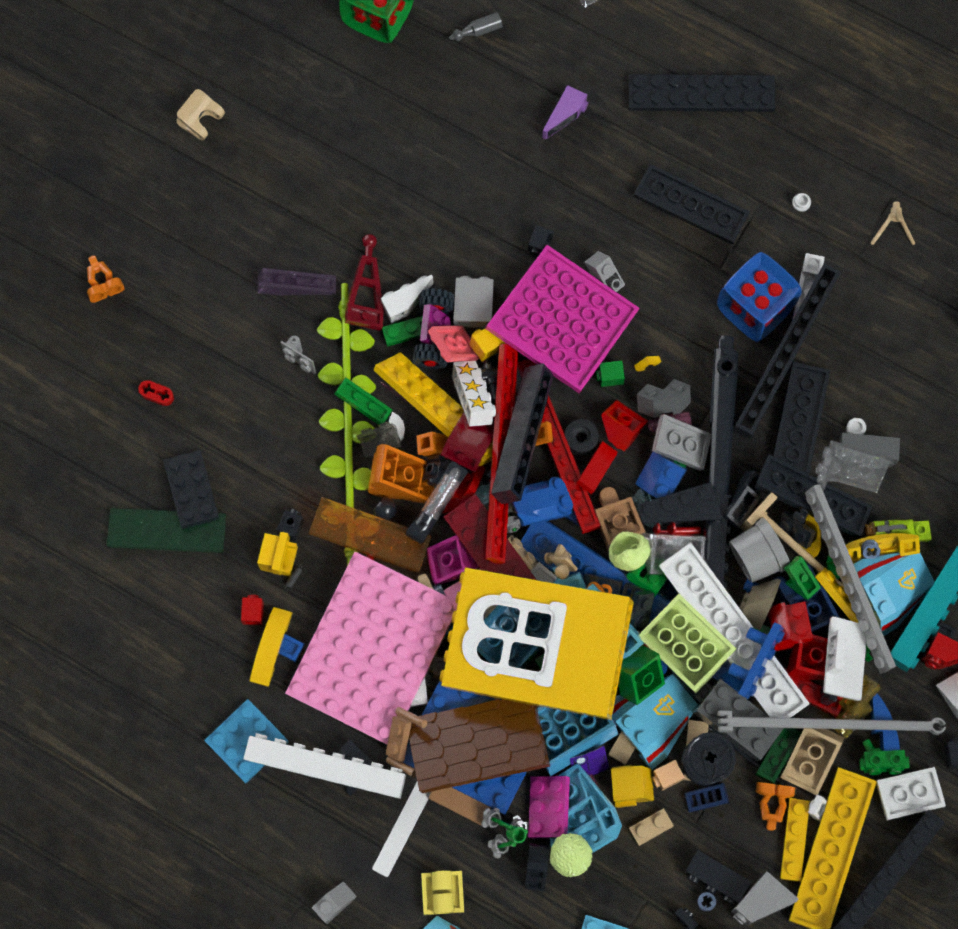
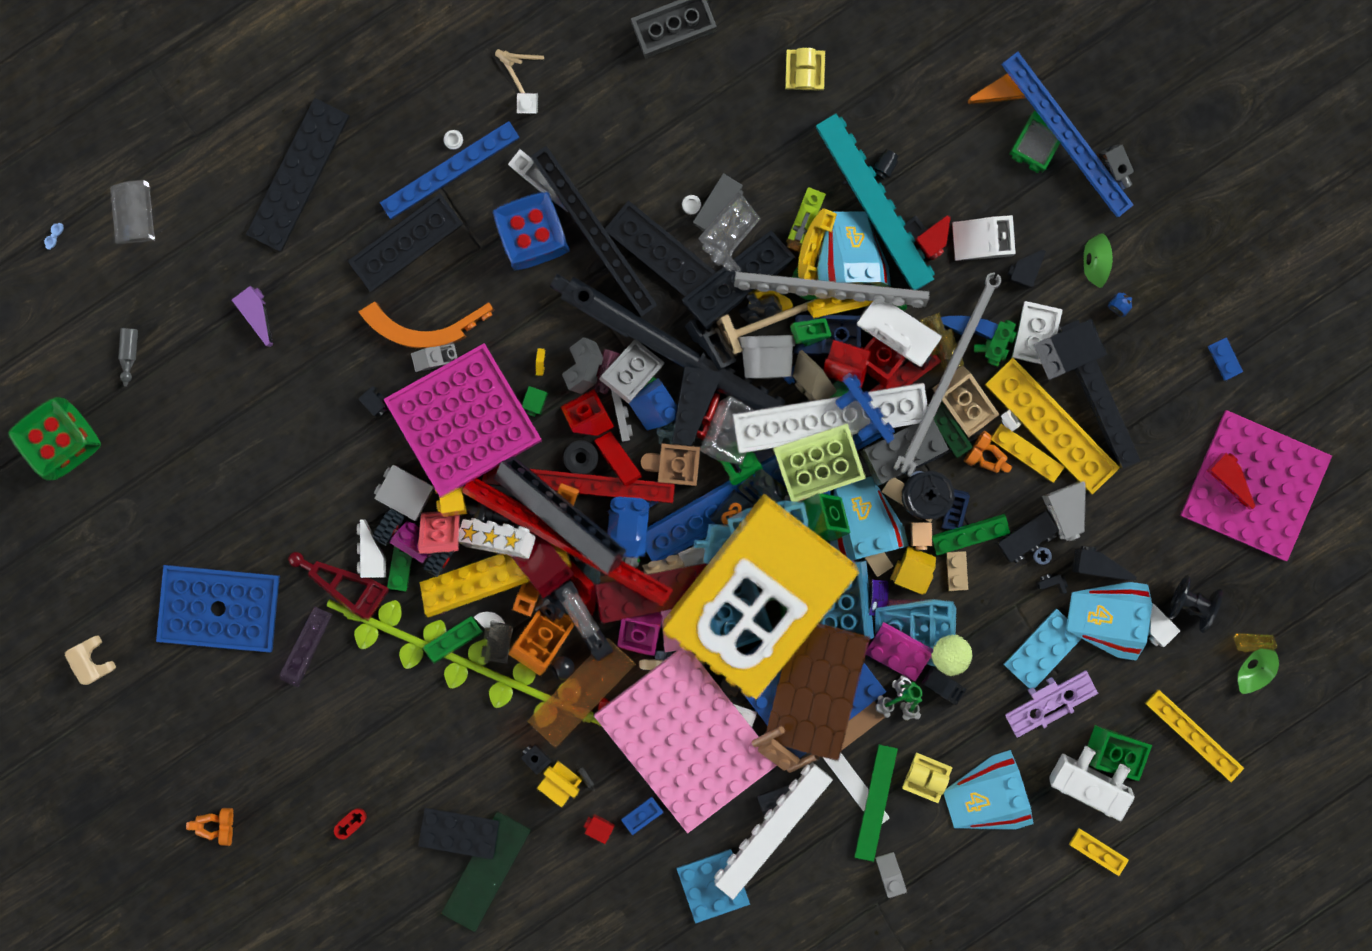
camera: 65 degrees left, 15 degrees up
yellow slope [250,607,292,687] -> none
light grey hinge [281,336,316,374] -> none
tan piece [544,544,578,579] -> none
yellowish green hair [608,531,651,571] -> none
sand blue bush [861,539,880,559] -> none
none -> blue plate [156,565,280,652]
none -> orange arch [359,302,495,349]
none -> blue plate [380,121,520,219]
none -> white brick [517,93,538,113]
none -> light grey plate [611,389,633,442]
none -> green tile [854,744,898,862]
none -> green plate [932,514,1010,555]
none -> black slope [1033,319,1107,380]

